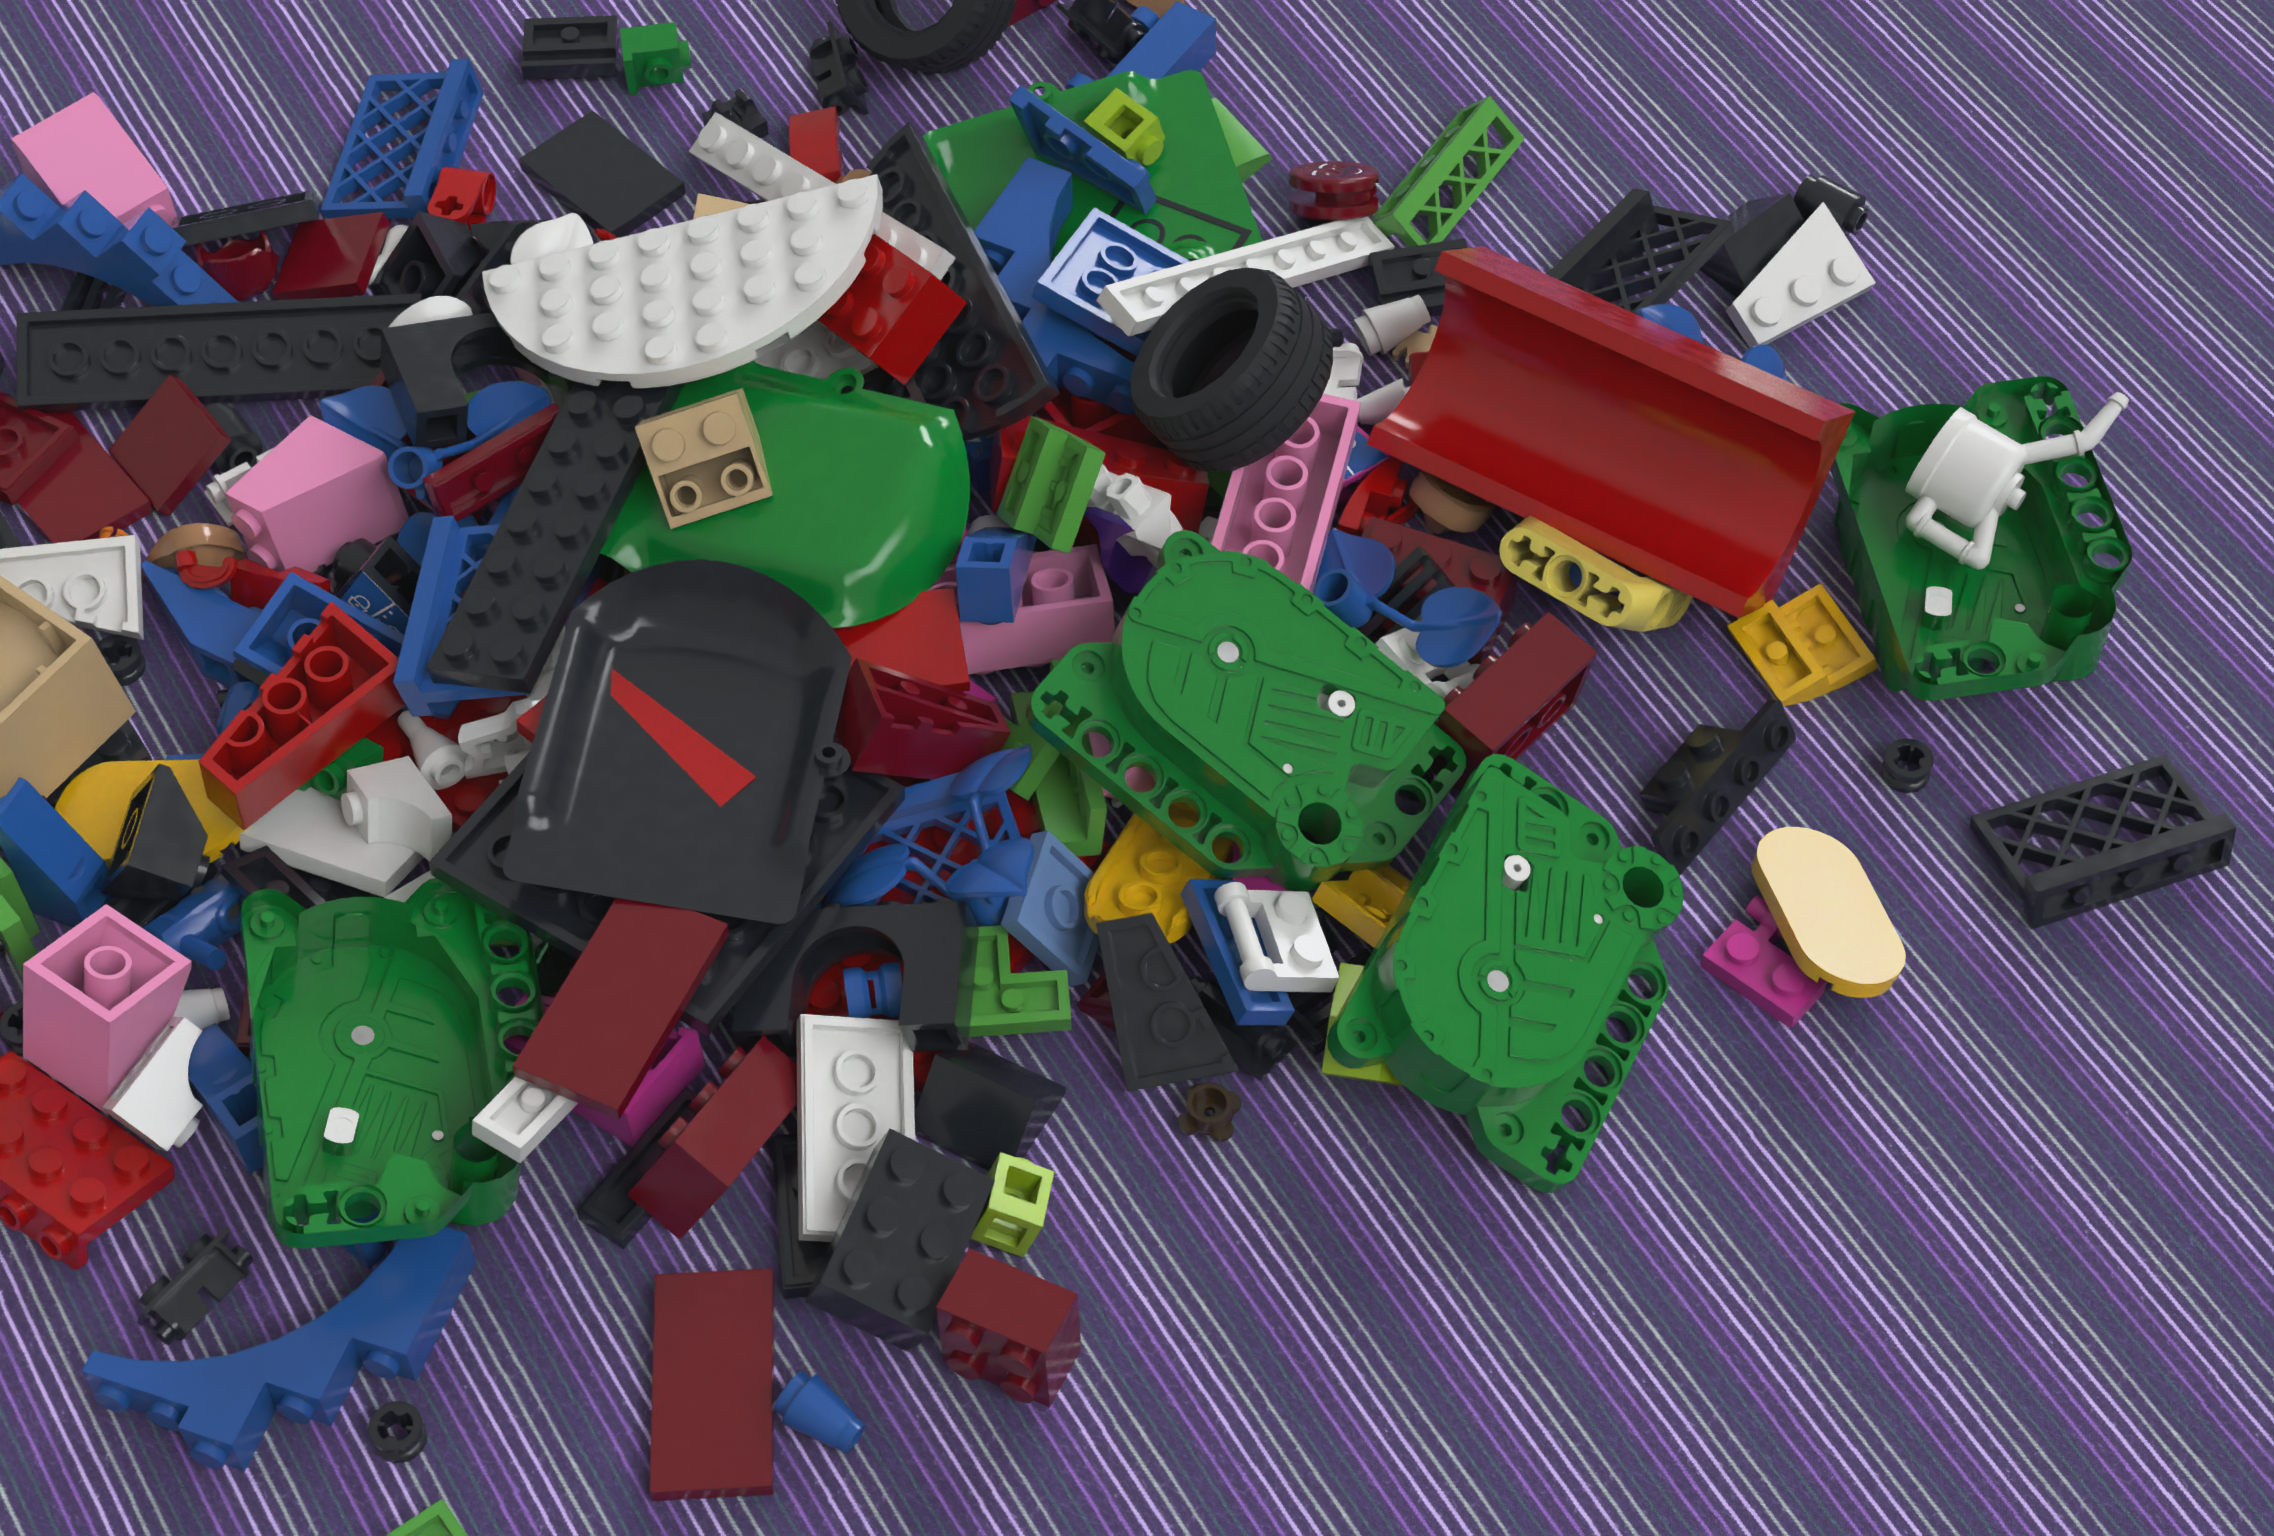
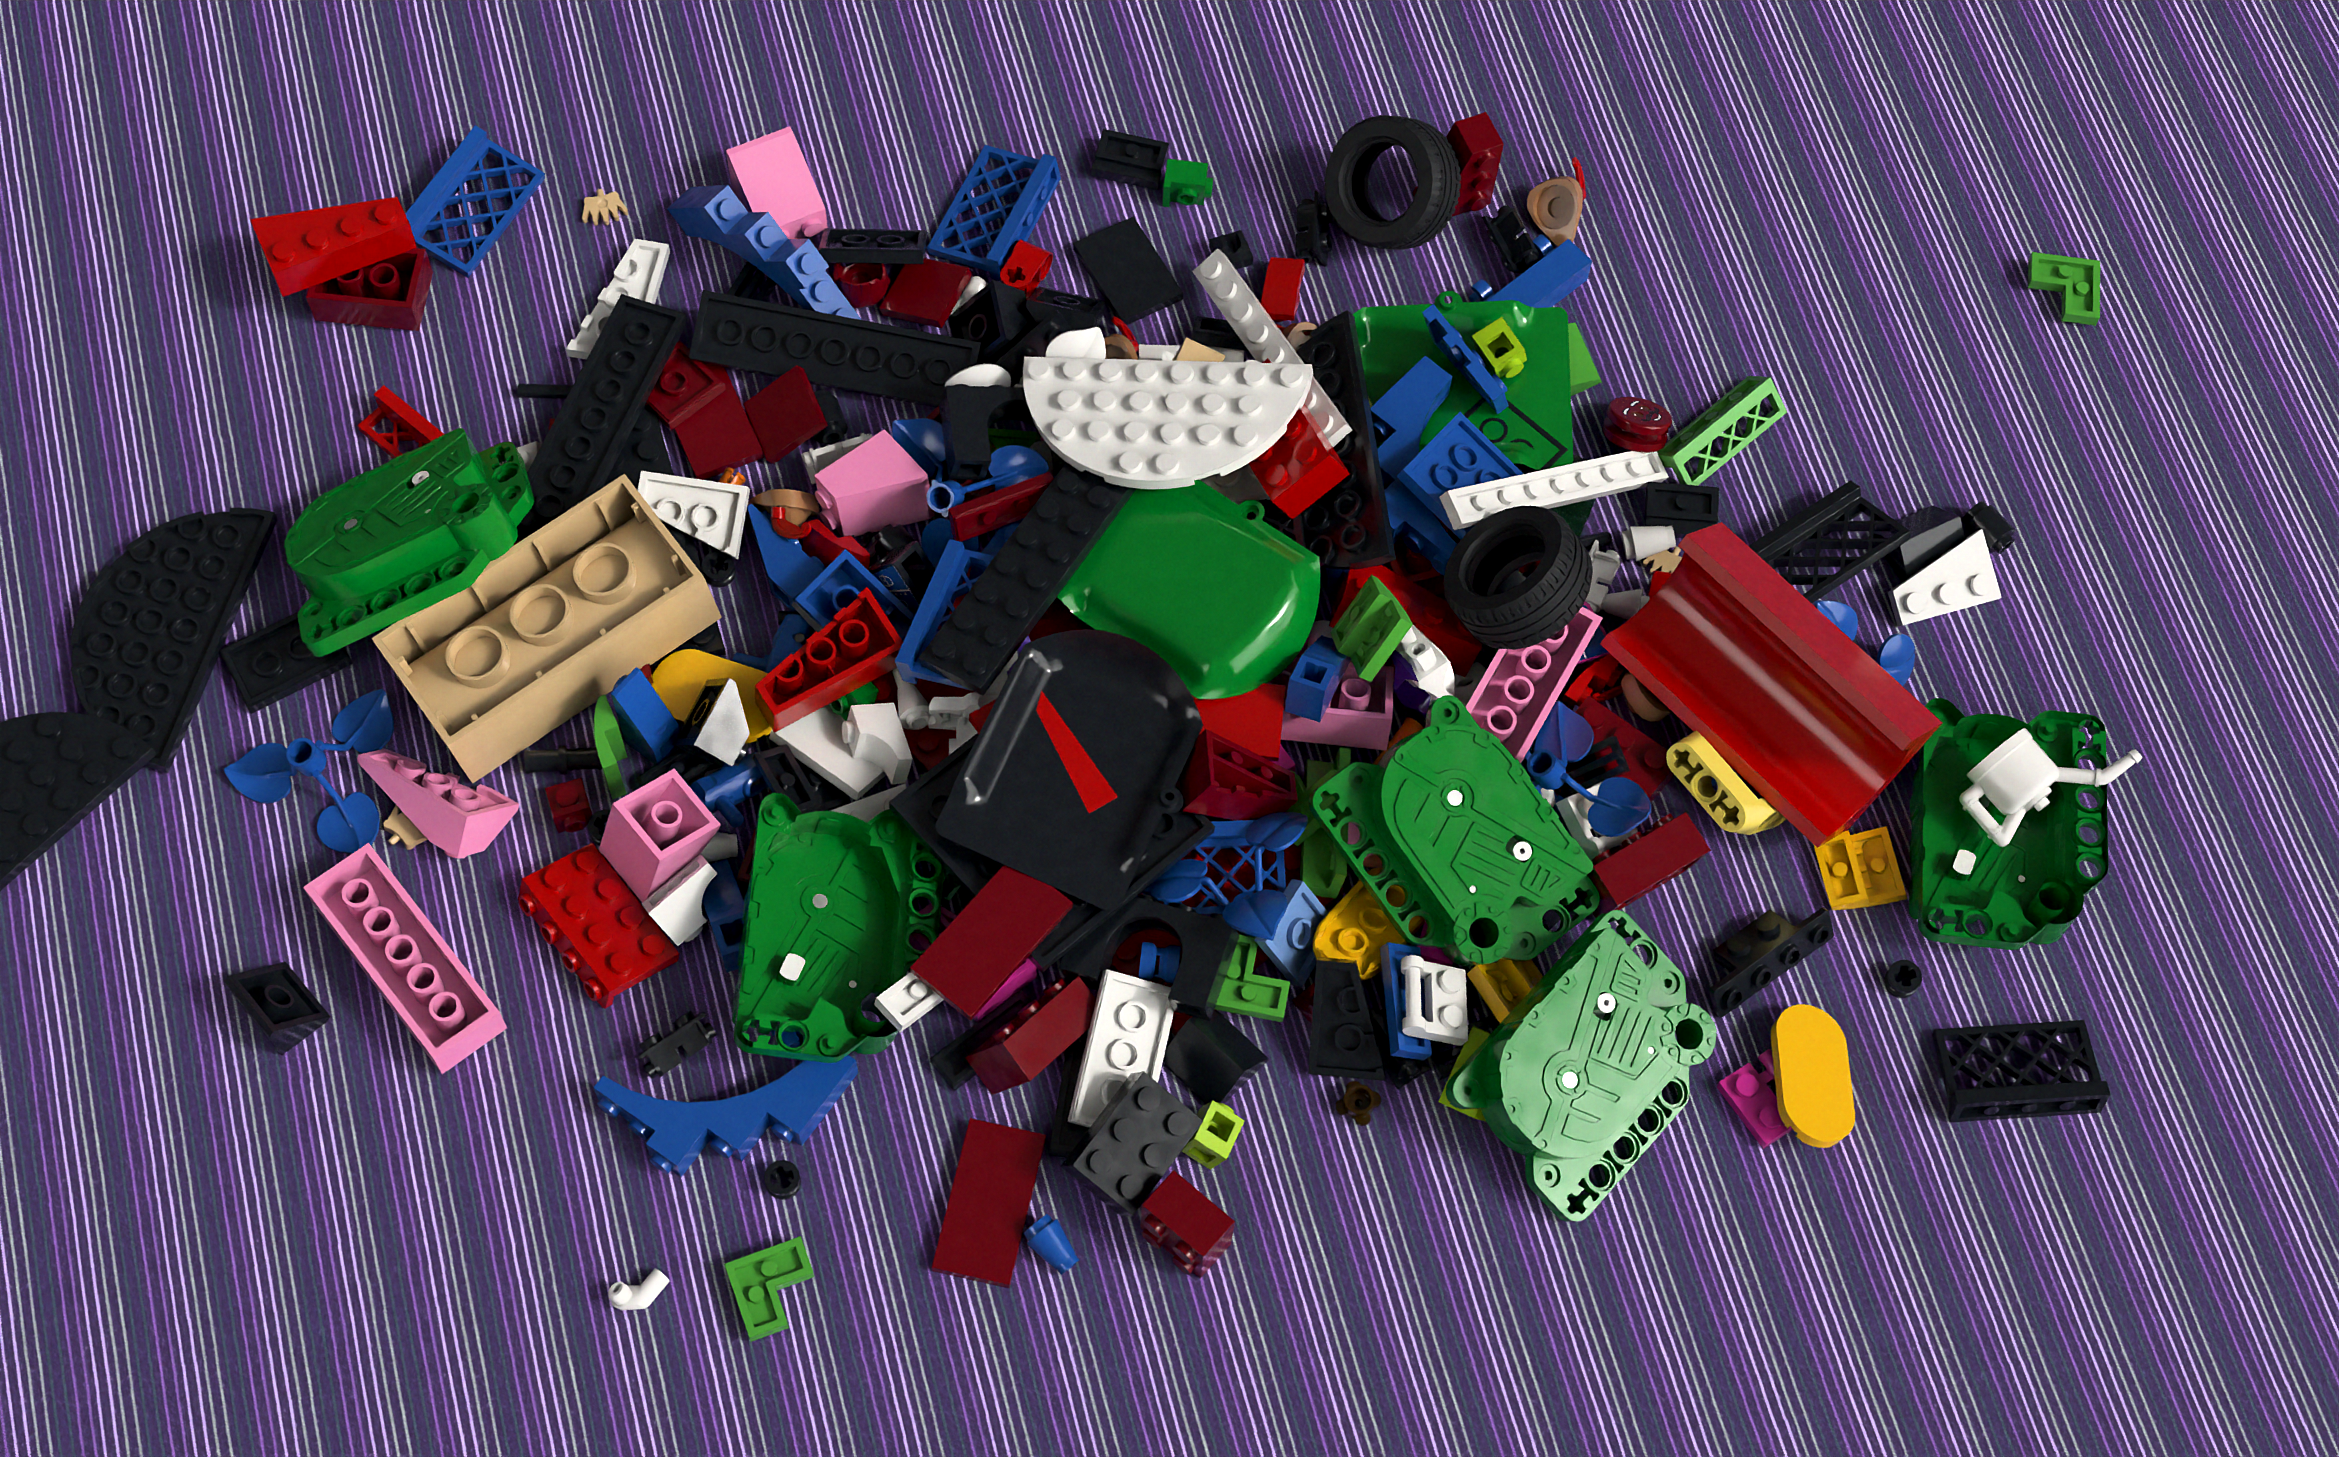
camera: 10 degrees right, 10 degrees up
tan slope [635,387,773,529] -> none

